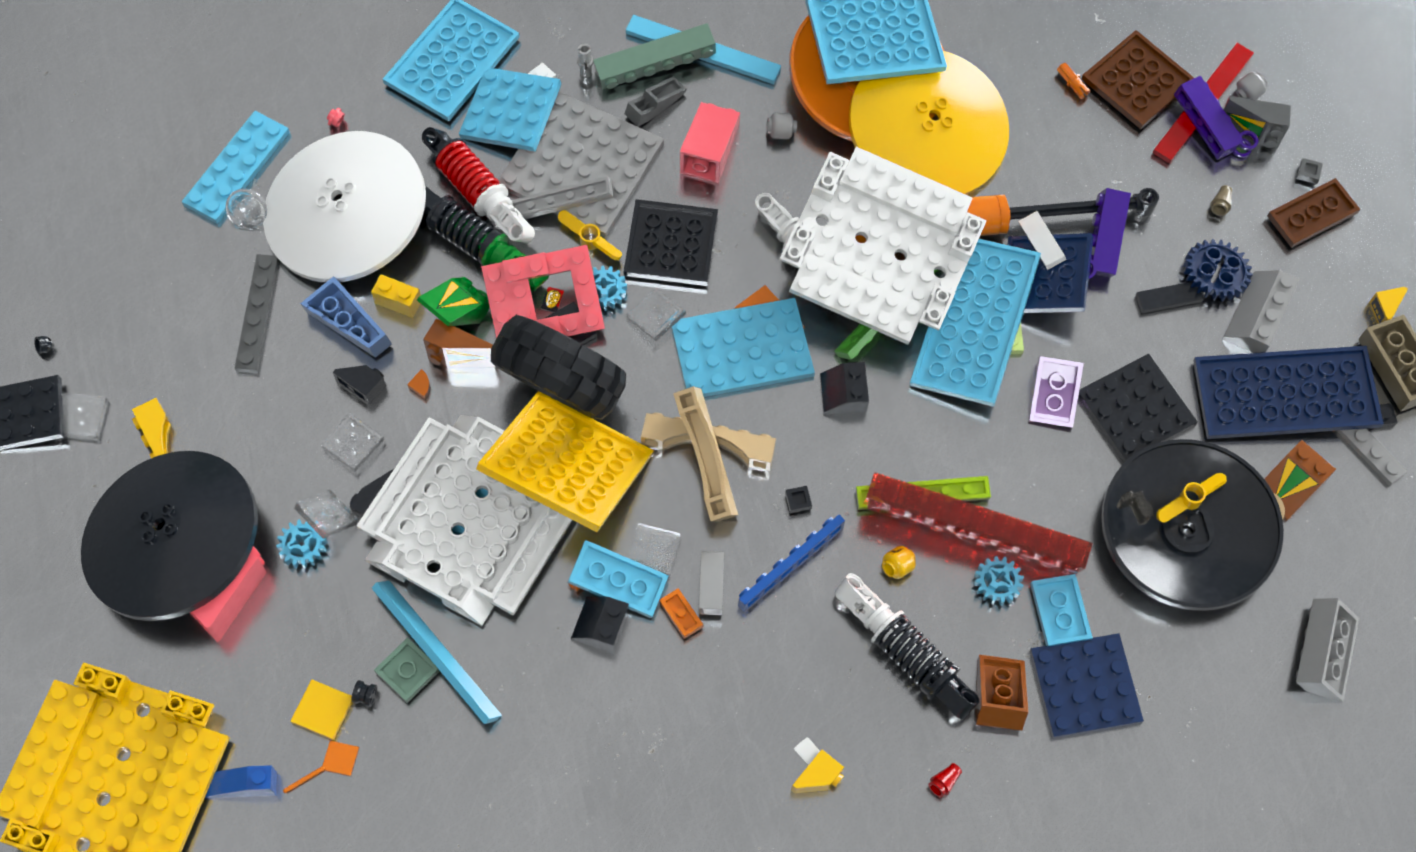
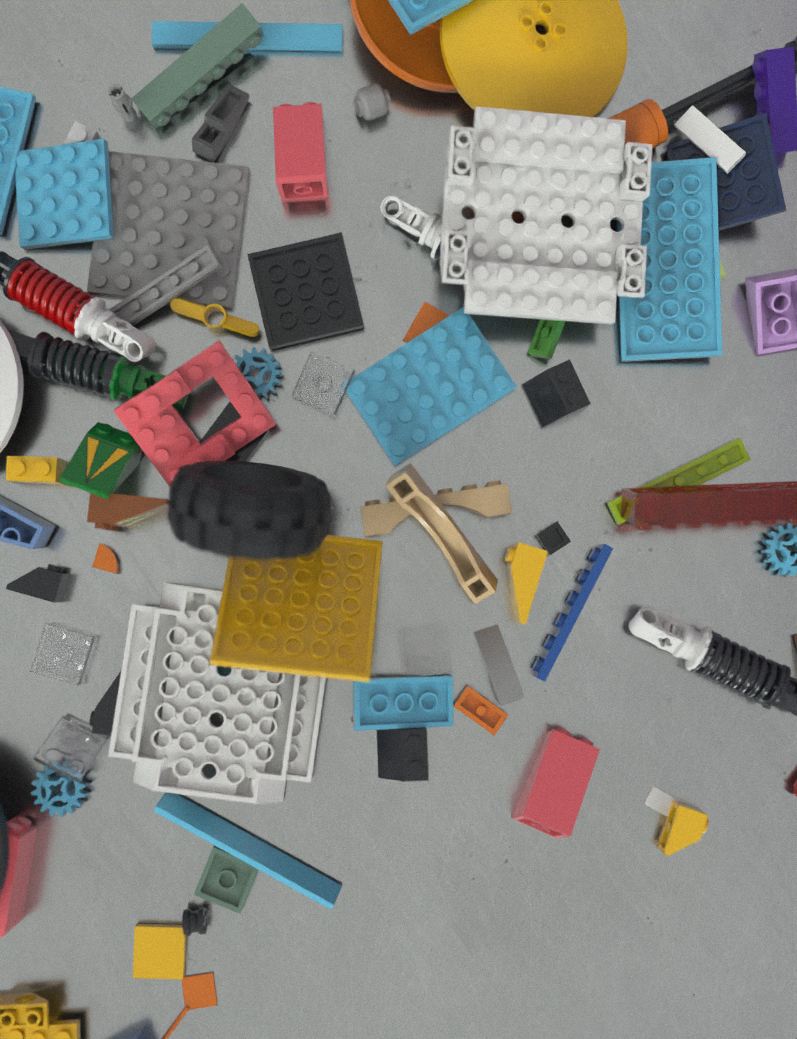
camera: 20 degrees left, 20 degrees up
sticker [541,287,564,312] -> none
yellow head [882,546,916,579] -> none
none -> yellow slope [504,542,548,625]
none -> coral slope [511,728,600,839]

